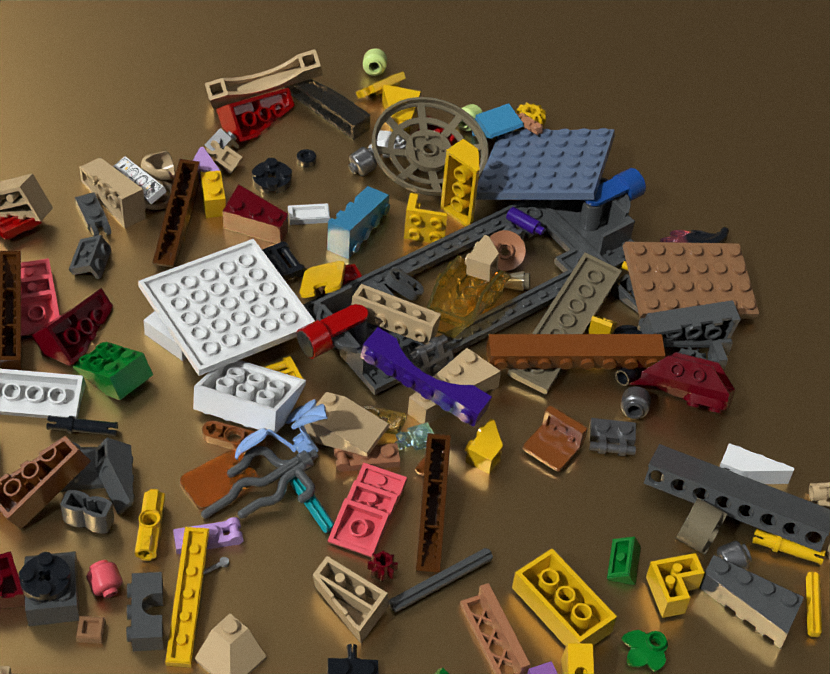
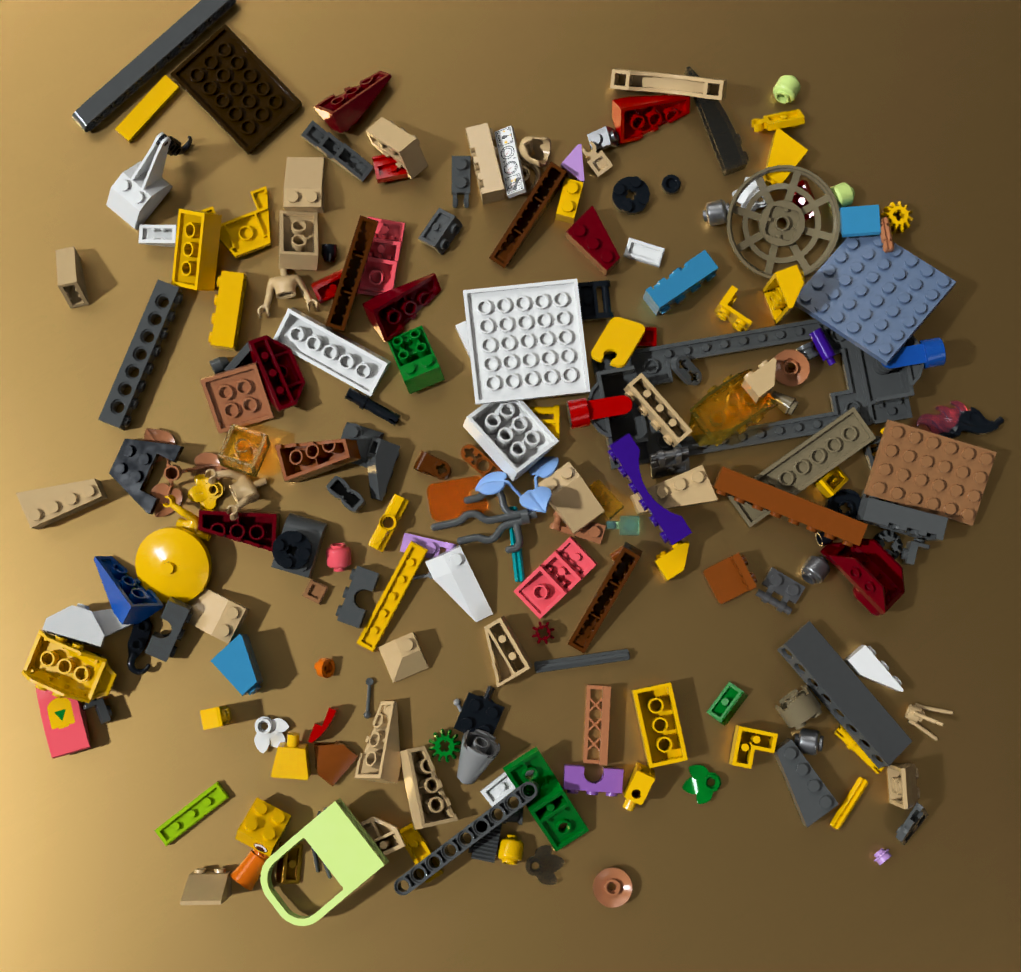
camera: 30 degrees right, 35 degrees up
none -> reddish brown piece [413,451,452,480]
none -> white wedge [425,545,493,622]

